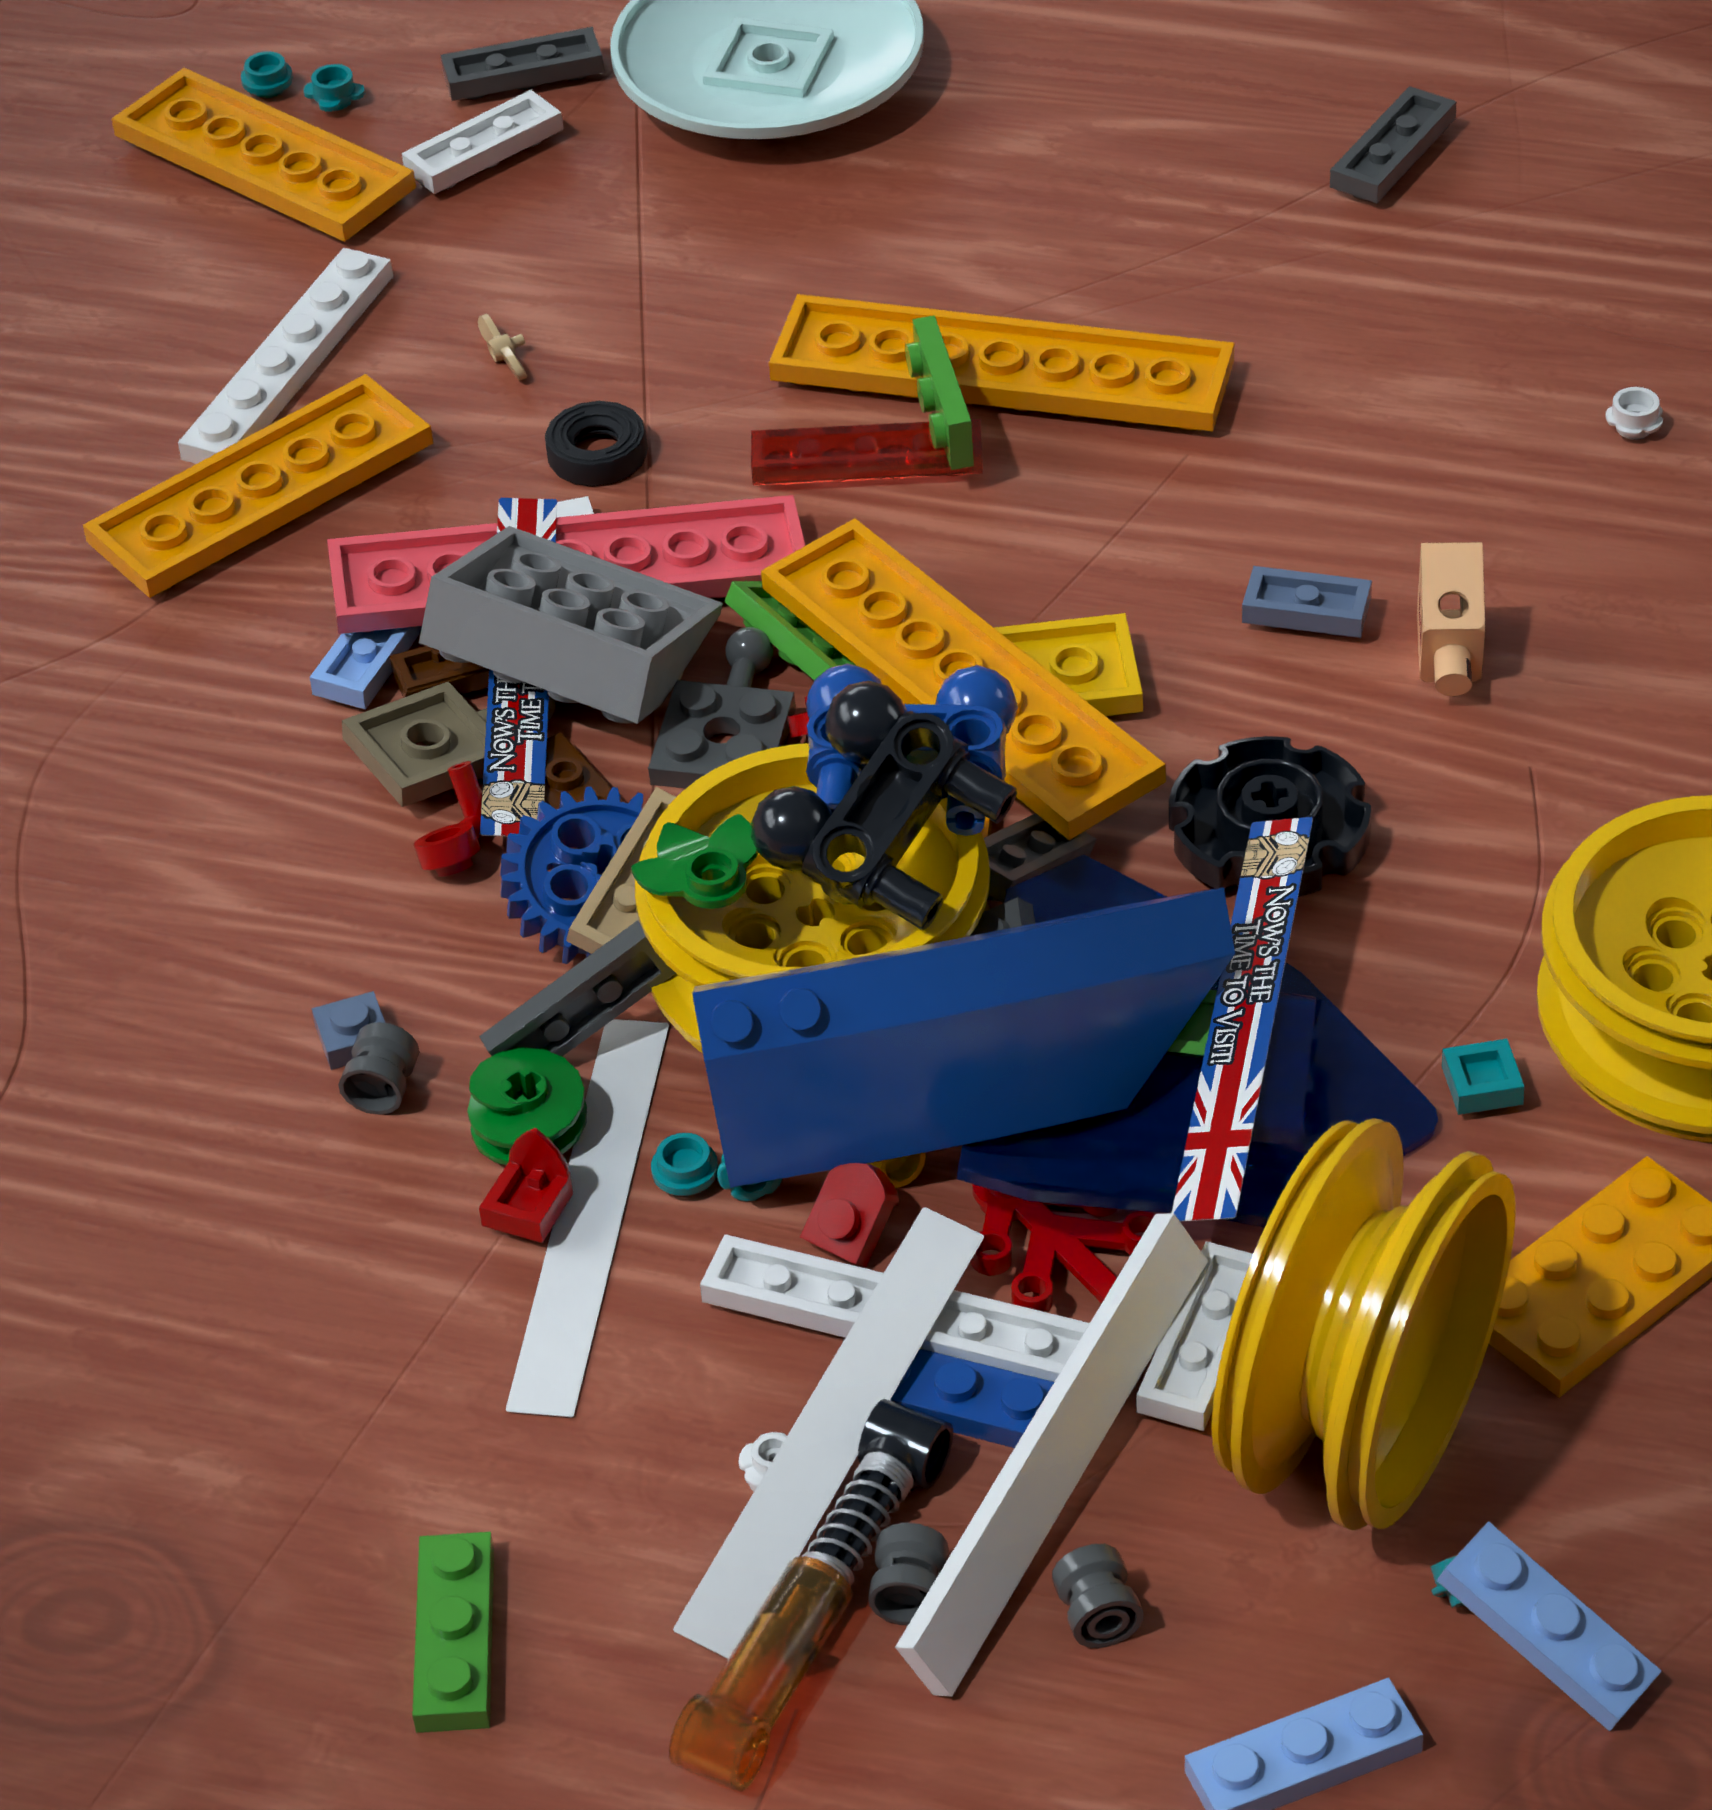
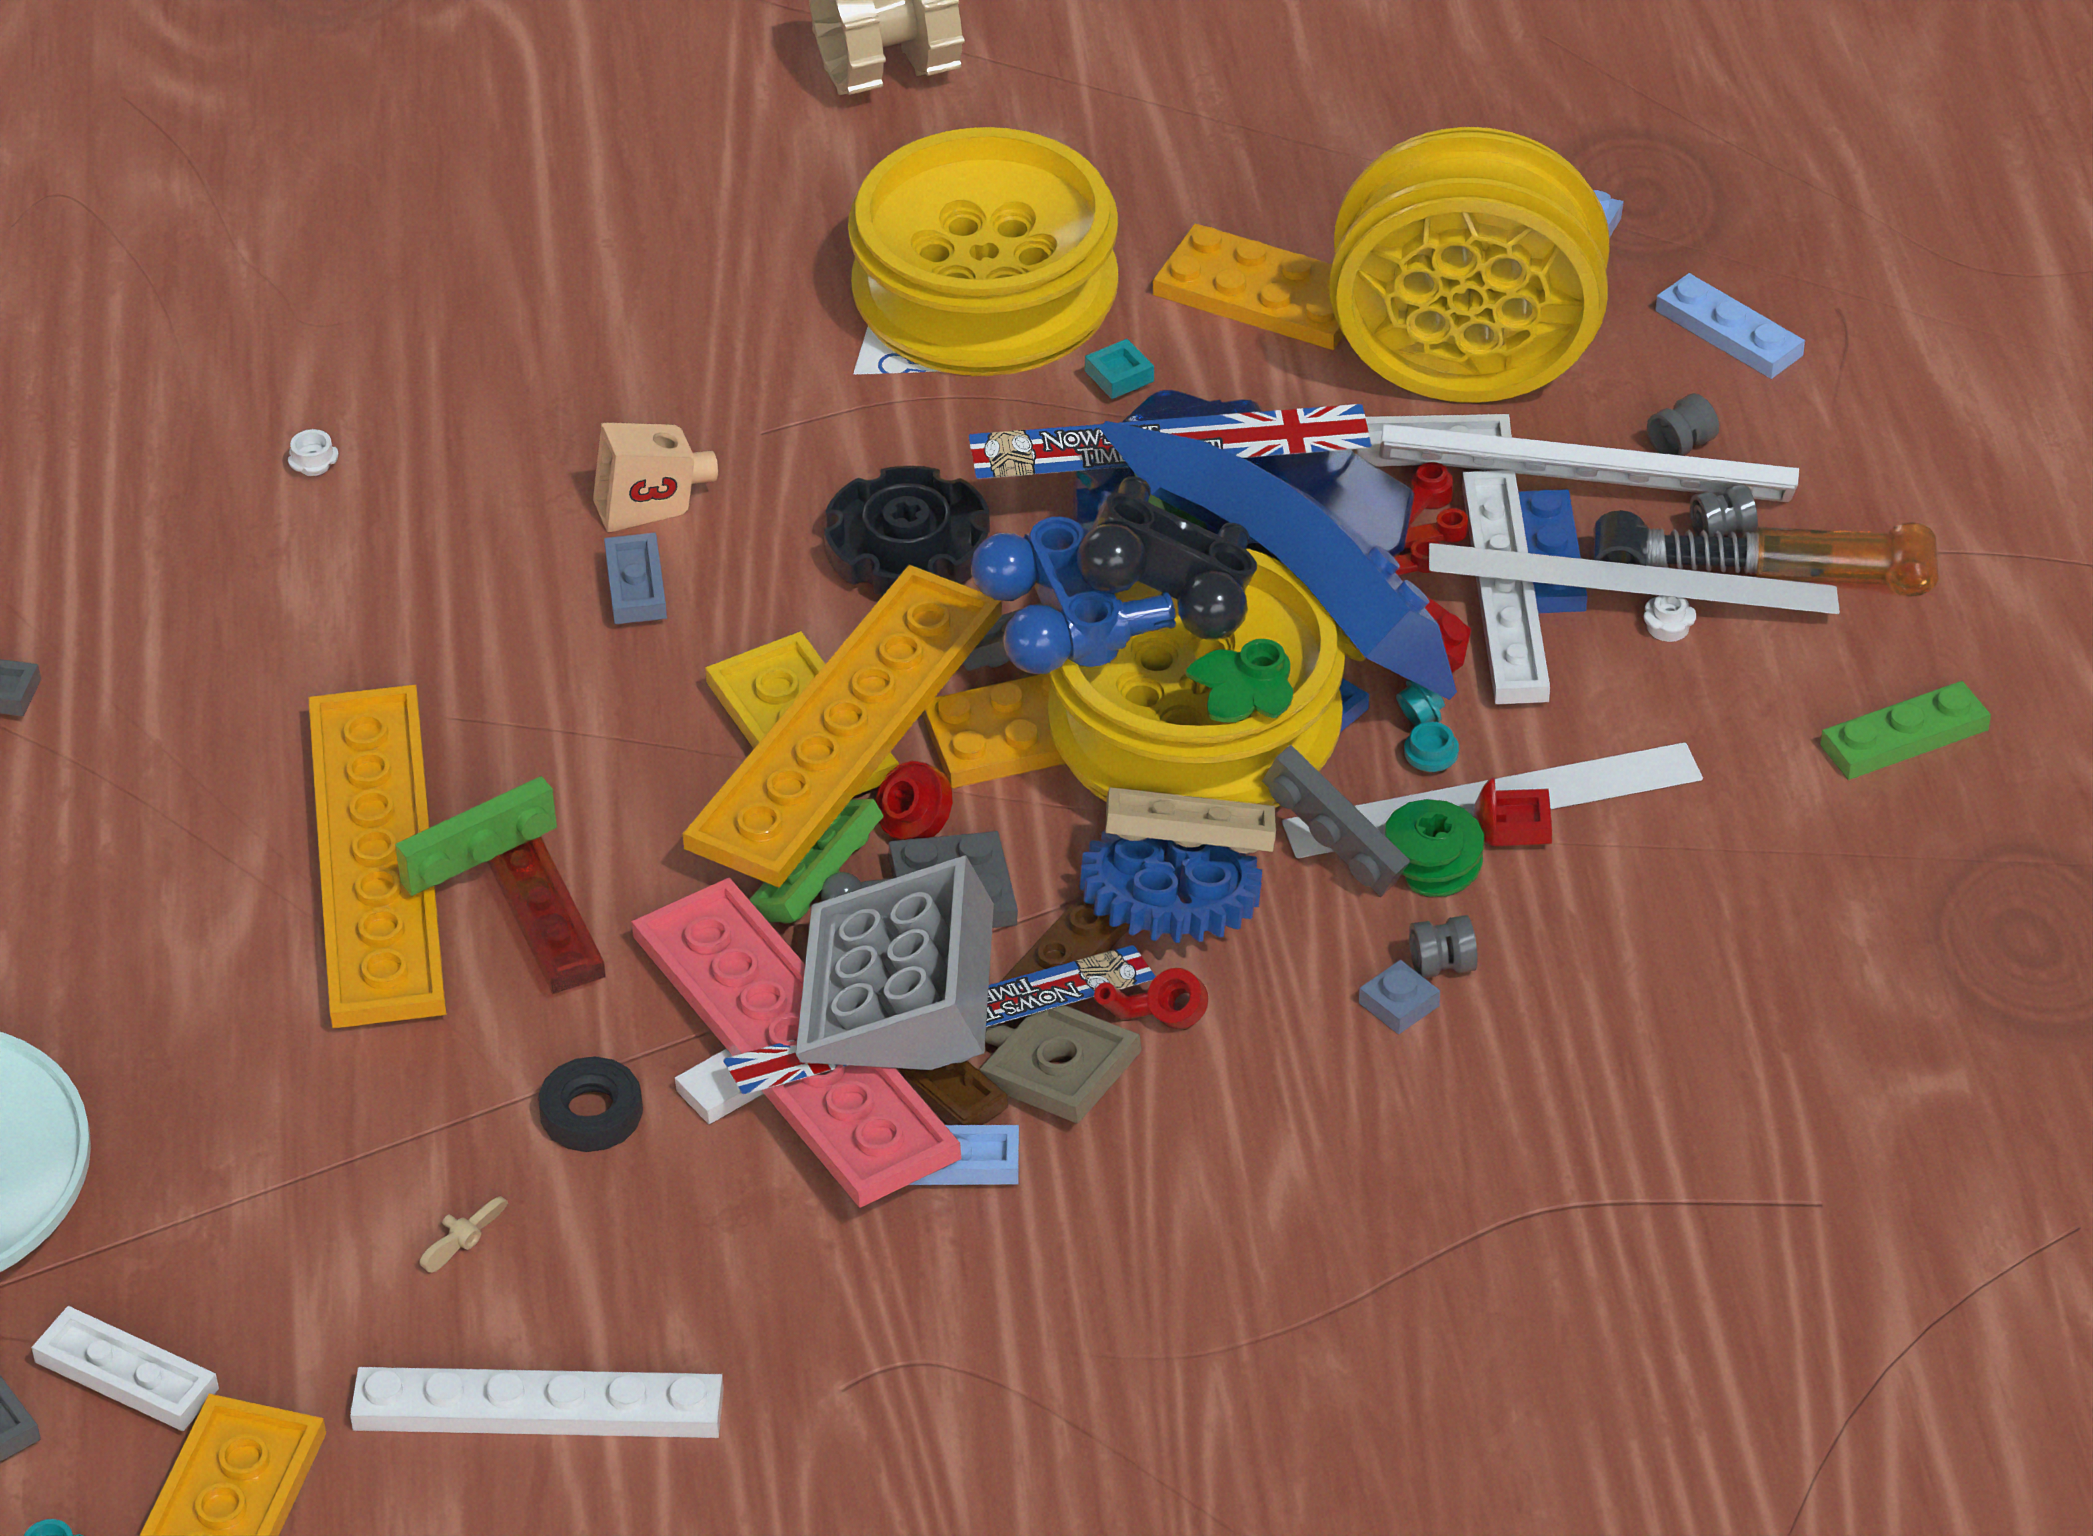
camera: 115 degrees left, 0 degrees up
light orange plate [83,374,434,598] -> none

